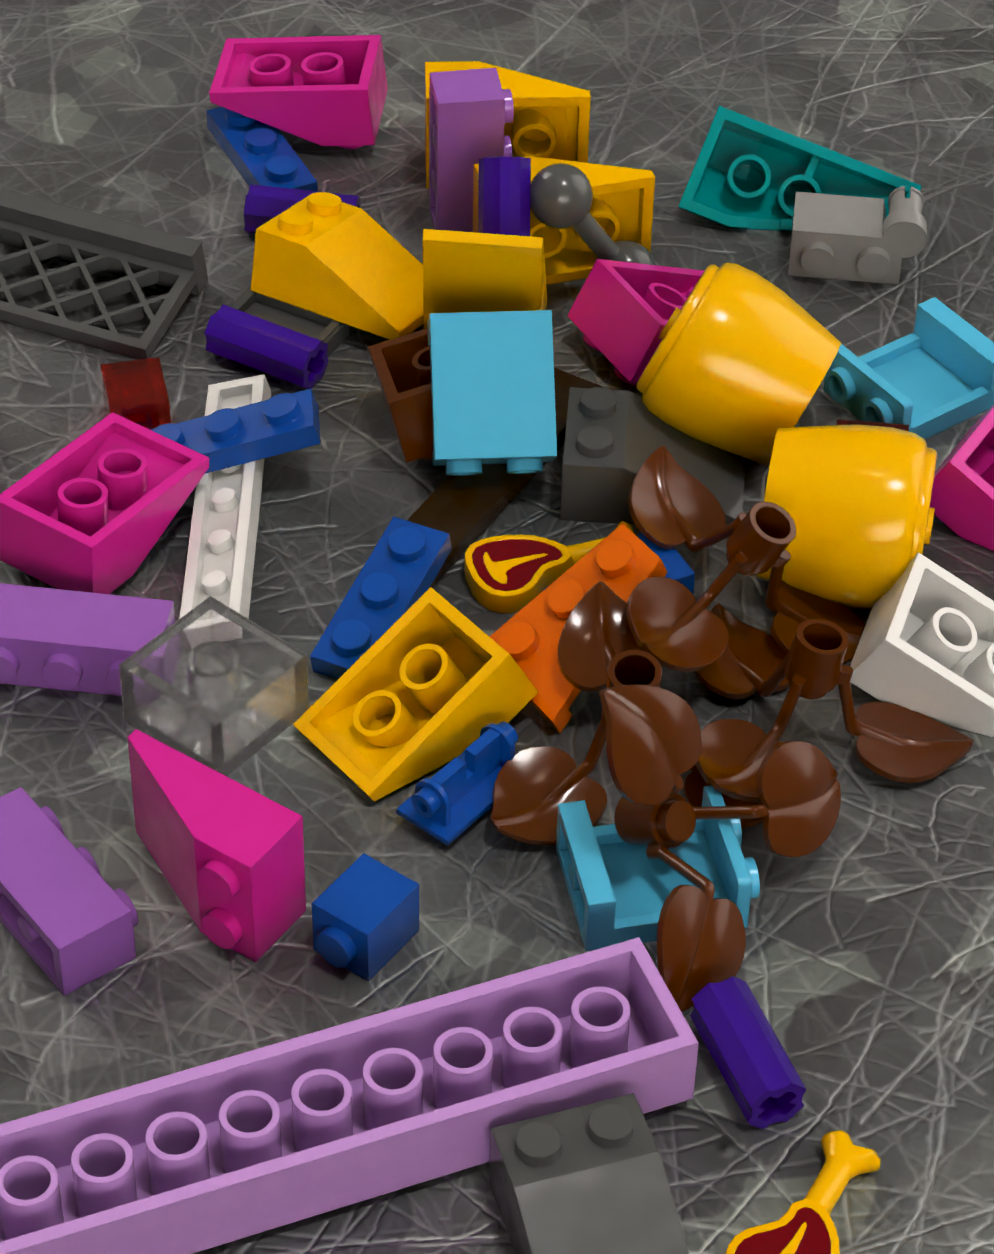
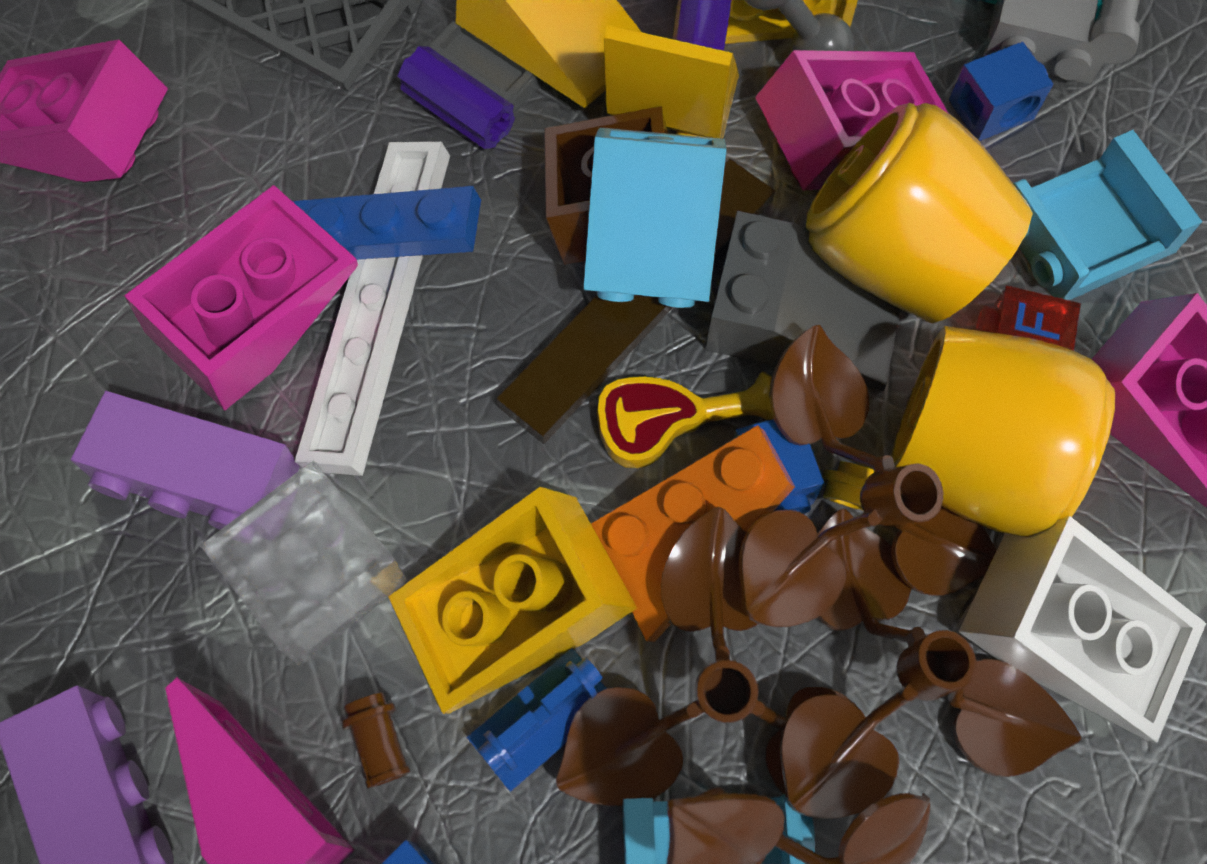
camera: 10 degrees right, 25 degrees up
clear red brick [100,357,171,430] -> none
blue plate [310,516,452,679] -> none
none -> reddish brown pin [341,693,411,789]
none -> yellow plate [822,461,874,511]
none -> blue brick [949,42,1054,141]

